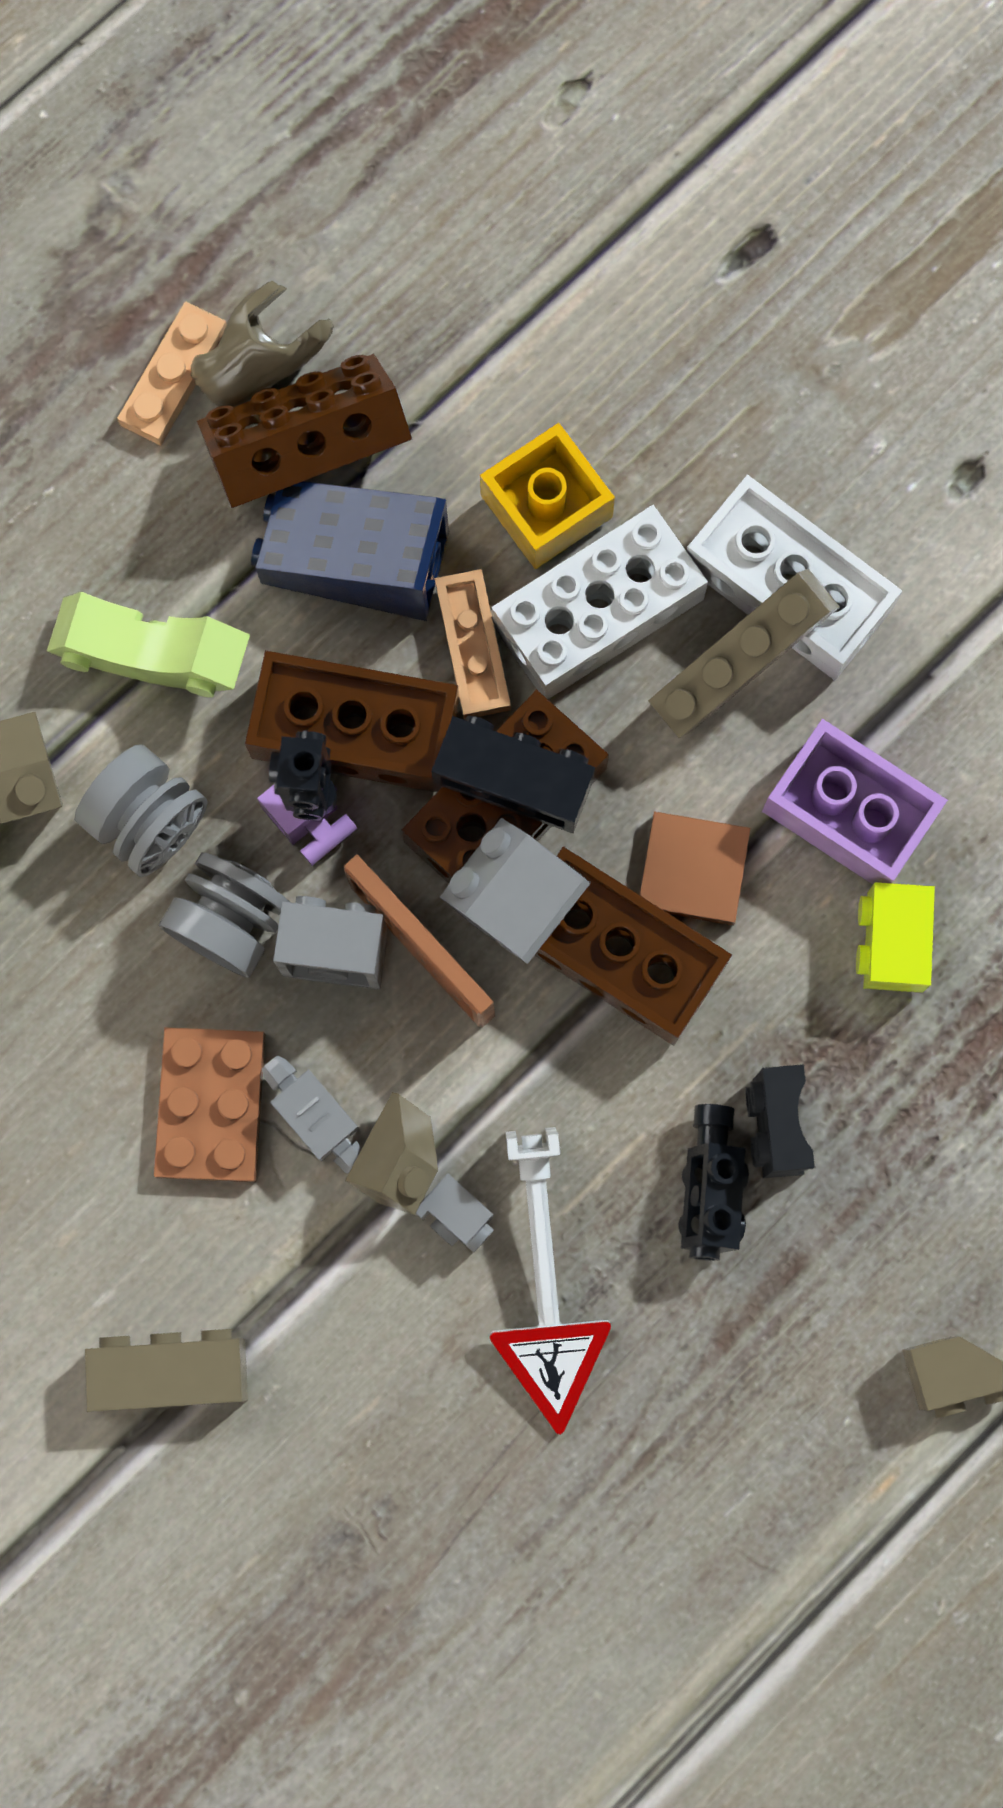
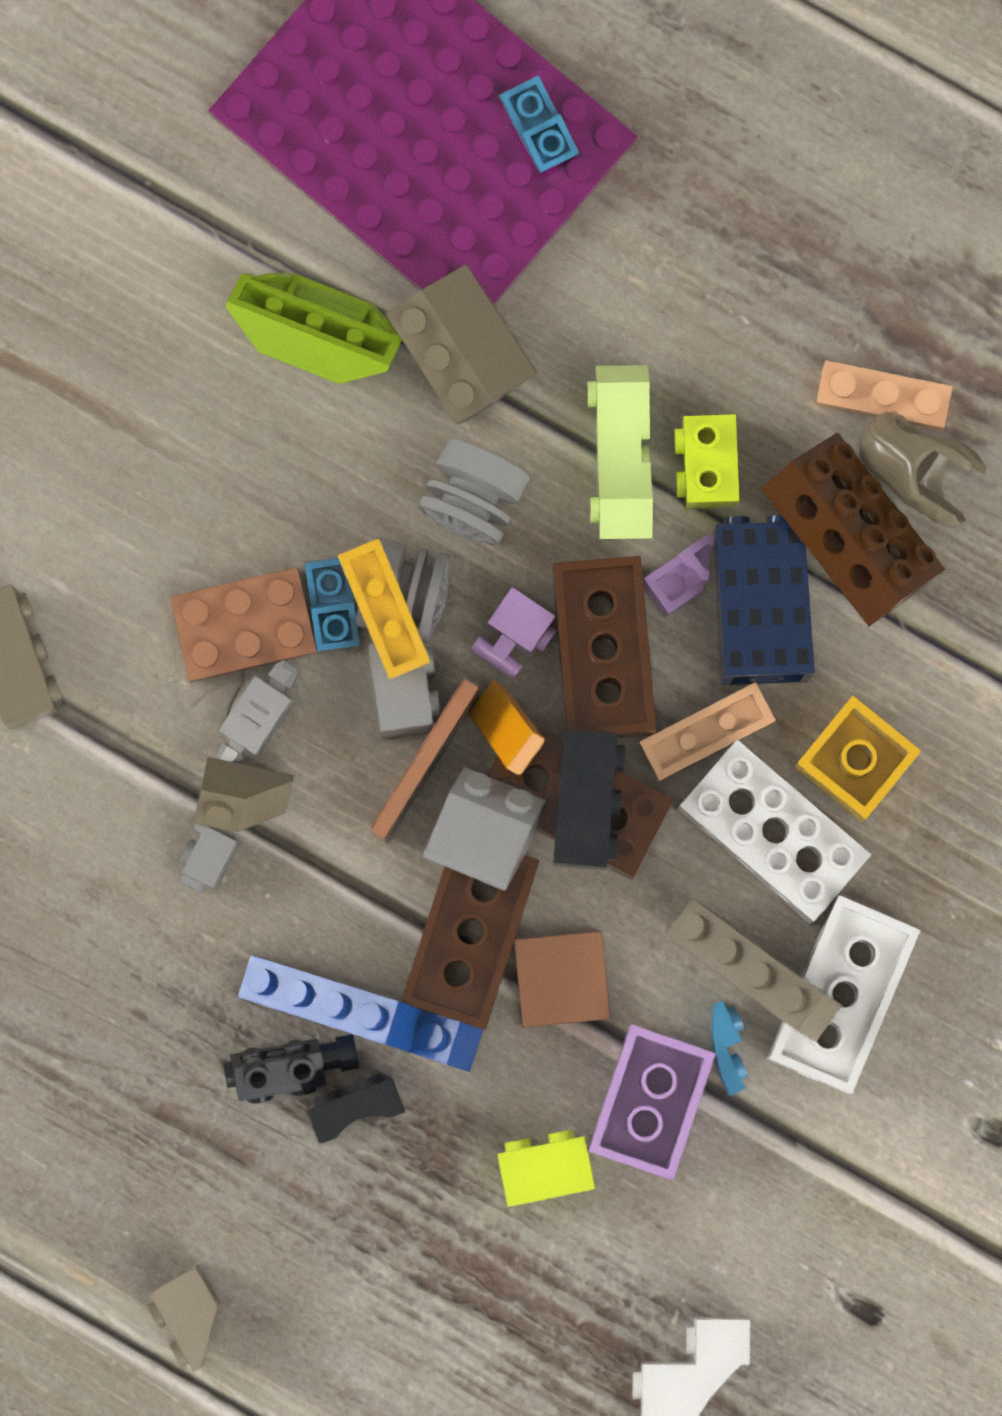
camera: 70 degrees right, 5 degrees up
black brick [269,731,337,821] -> none
piece [489,1127,611,1434] -> none
none -> arch [238,955,483,1072]
none -> dark azure slope [305,557,360,651]
none -> yellow plate [338,538,431,680]
none -> light orange tile [468,679,545,775]
none -> lavender slope [643,532,715,618]
none -> neon yellow brick [674,414,740,509]
none -> dark azure slope [711,1000,748,1096]

